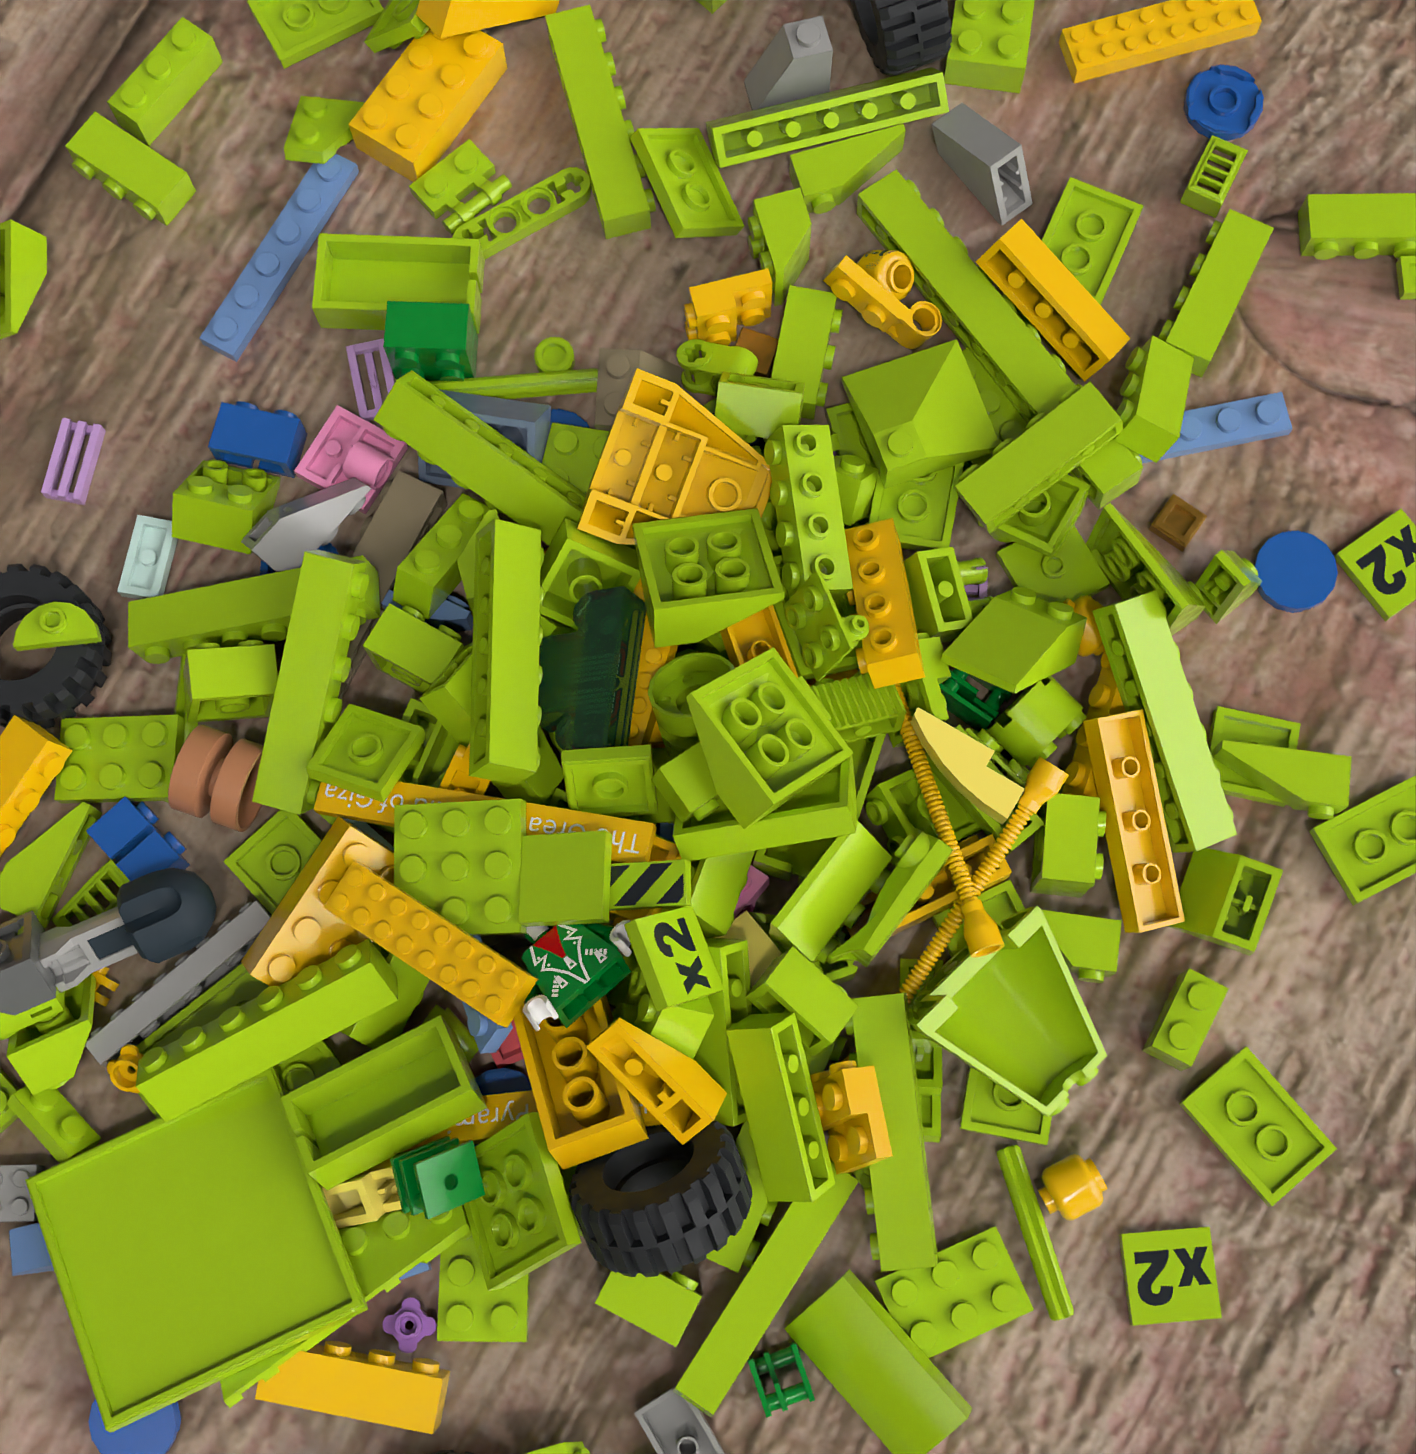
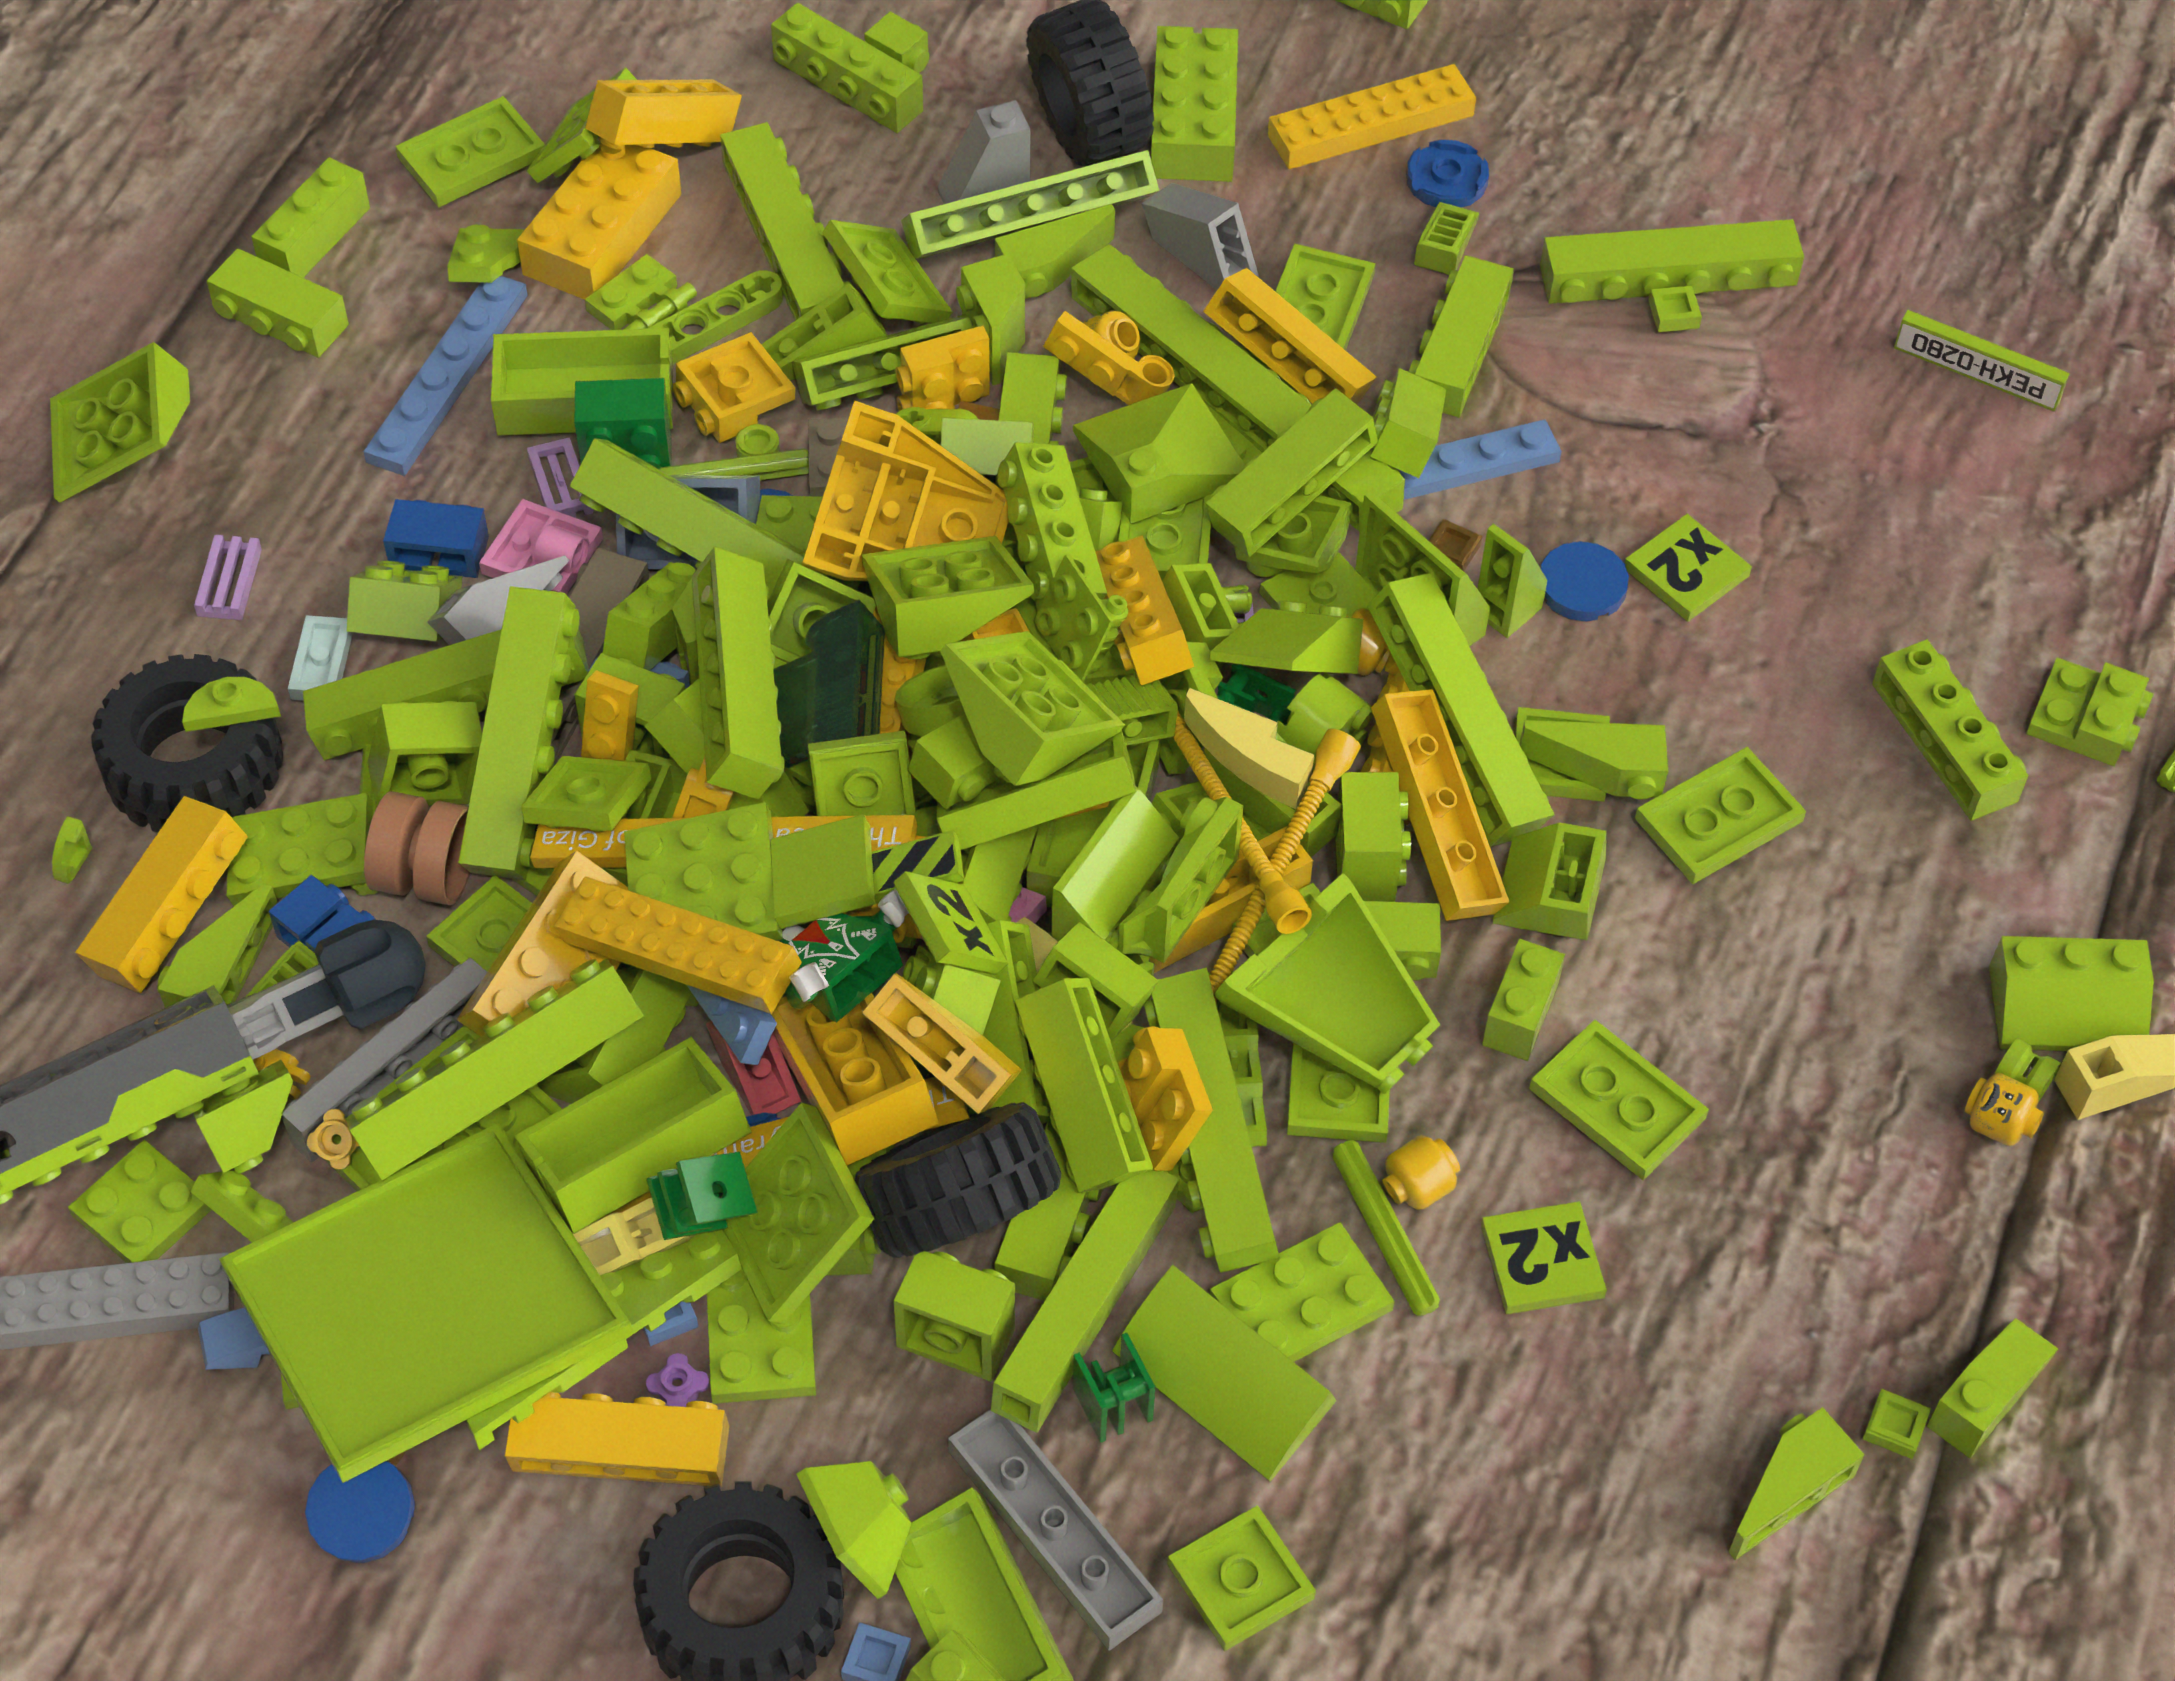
camera: 10 degrees left, 20 degrees down
none -> yellow plate [581,670,639,761]
none -> yellow plate [673,332,796,443]
none -> lime slope [761,283,887,380]
none -> lime brick [792,317,970,410]

